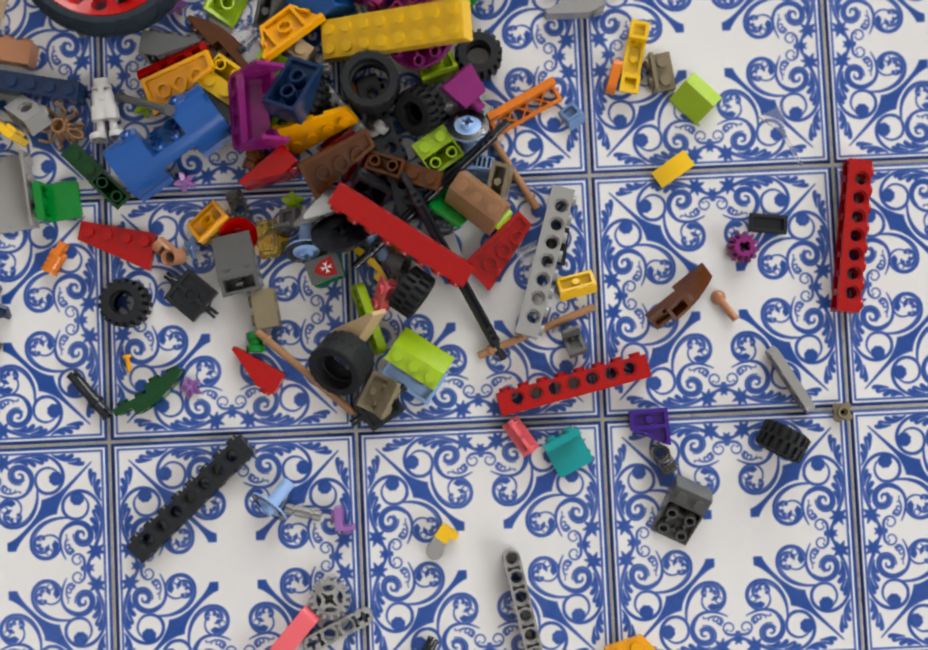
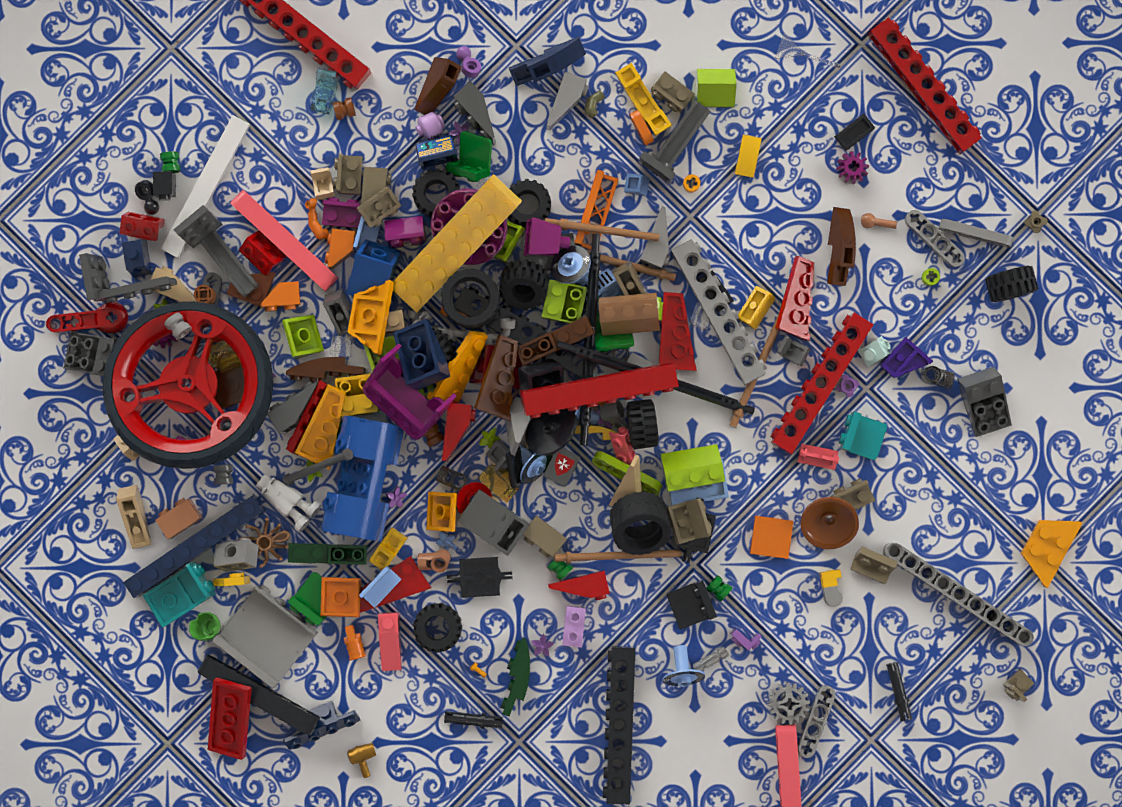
camera: 35 degrees left, 0 degrees up
none -> dark grey wheel [213,465,234,485]
none -> orange tile [320,577,361,617]
none -> light blue panel [359,566,402,608]
none -> yellow slope [369,527,408,570]
none -> coral slope [378,612,402,671]
none -> black tile [506,446,523,489]
none -> medium nougat bar [545,218,660,242]
none -> lavender brick [562,605,586,647]
none -> olive arm [584,90,605,118]
none -> dark grey bracket [639,100,711,185]
none -> light grey slope [640,206,670,270]
none -> black bracket [666,580,717,629]
none -> light orange bush [683,174,700,193]
none -> green wheel [706,575,733,602]
none -> orange tile [750,515,793,559]
none -> wing [775,256,814,341]
none -> dark orange dish [800,497,859,549]
none -> dark tan bracket [830,478,875,510]
none -> medium lavender plate [836,375,859,397]
none -> dark tan bracket [850,546,898,584]
none -> light aqua bracket [858,336,892,367]
none -> light grey beam [905,210,965,268]
none -> lime bush [921,268,940,286]

